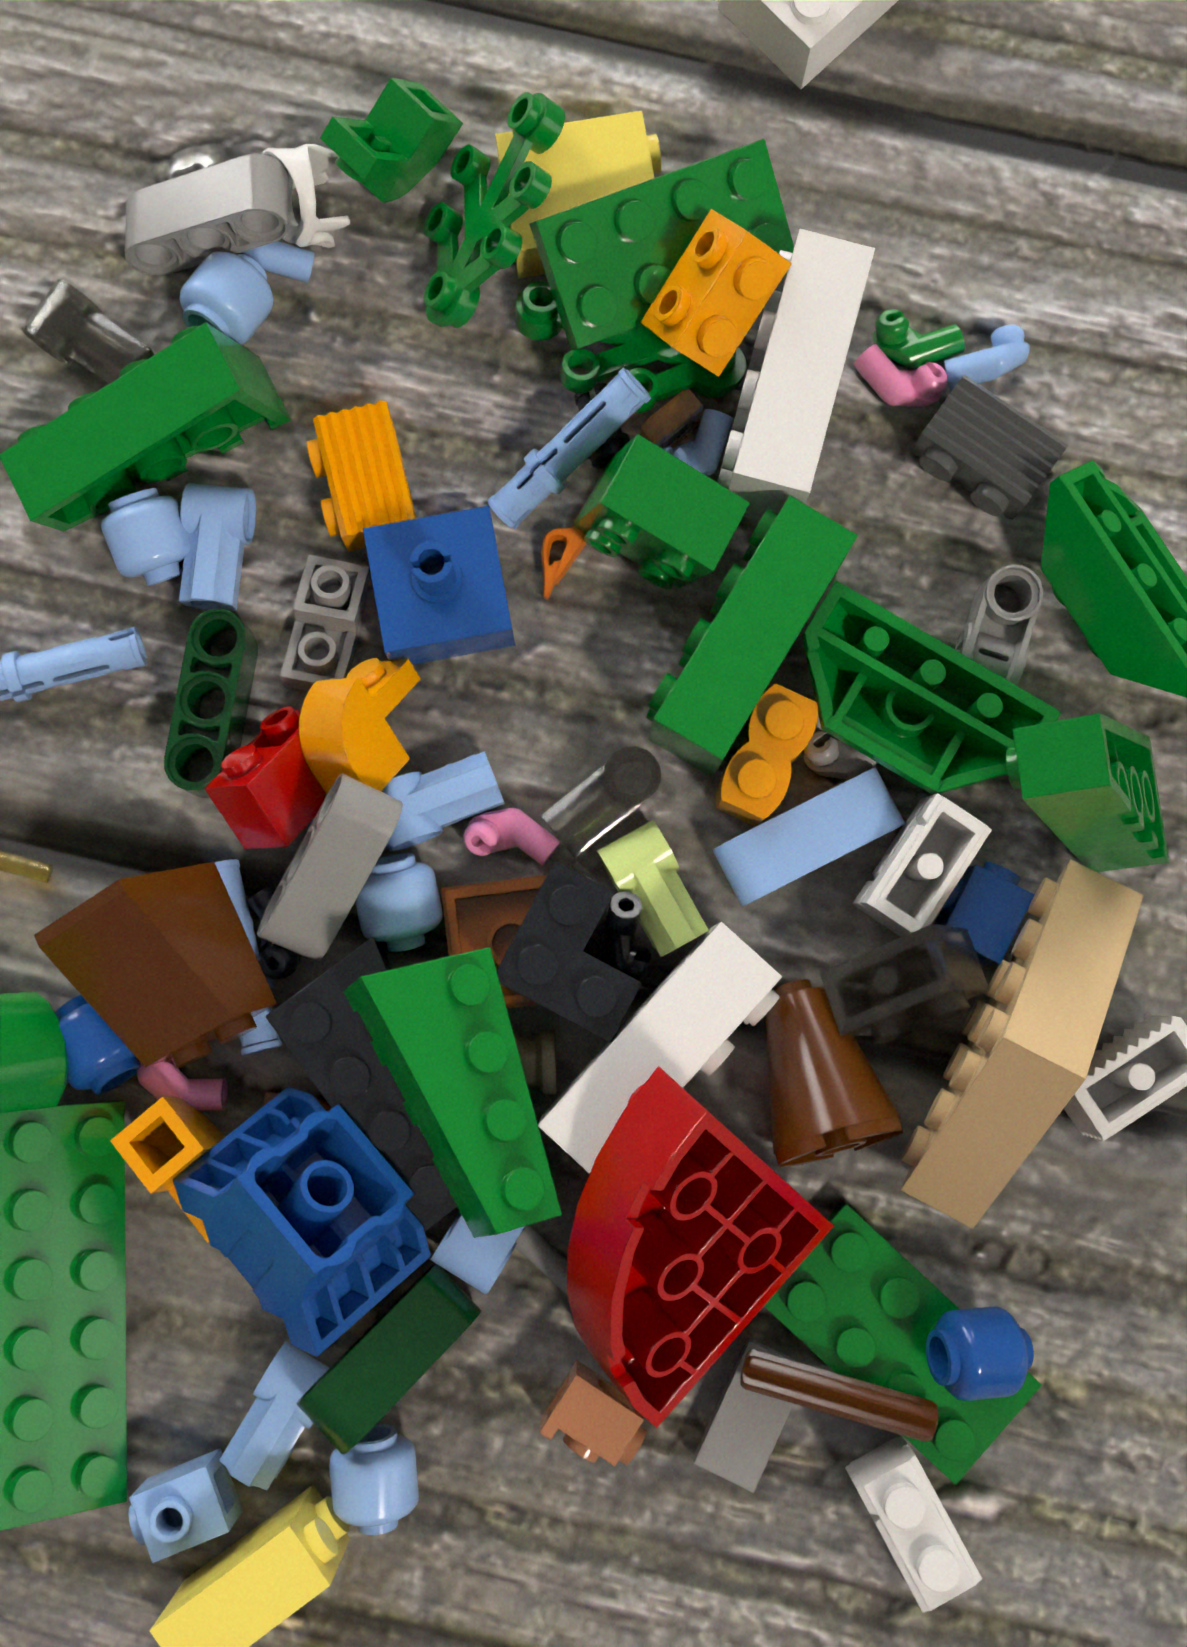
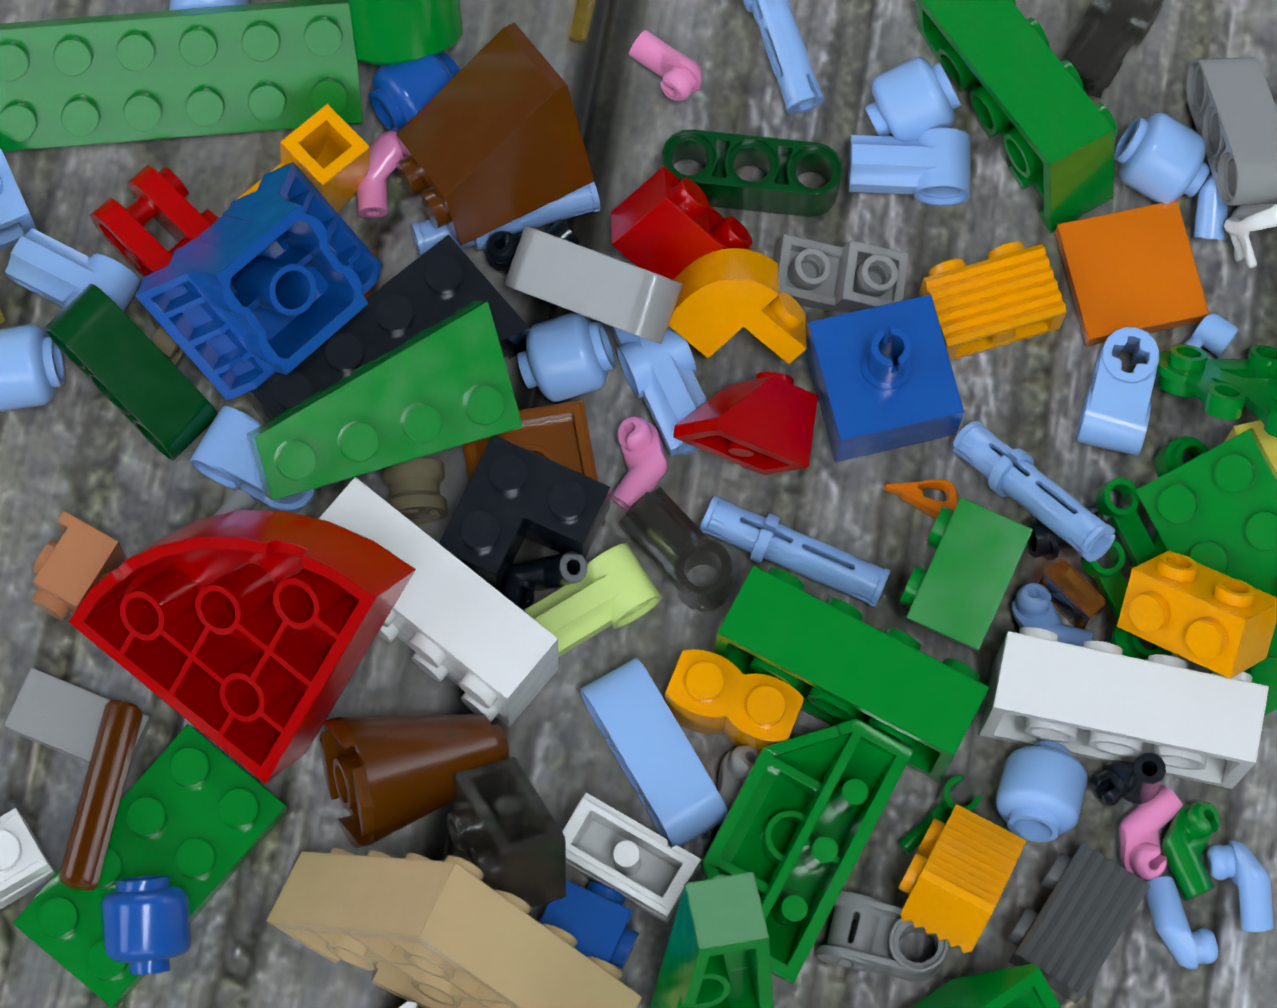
camera: 85 degrees right, 10 degrees down
none -> red brick [90,165,219,277]
none -> bright pink arm [628,30,703,101]
none -> red slope [673,372,818,475]
none -> light blue pin [698,494,891,608]
none -> green hand [898,775,981,854]
none -> light orange brick [898,804,1027,953]
none -> light blue head [996,741,1087,842]
none -> orange tile [1055,200,1210,346]
none -> light blue piece [1076,327,1159,456]
none -> black arm [1090,753,1166,806]
none -> light blue hand [1156,314,1238,375]
none -> light blue arm [1206,840,1274,932]

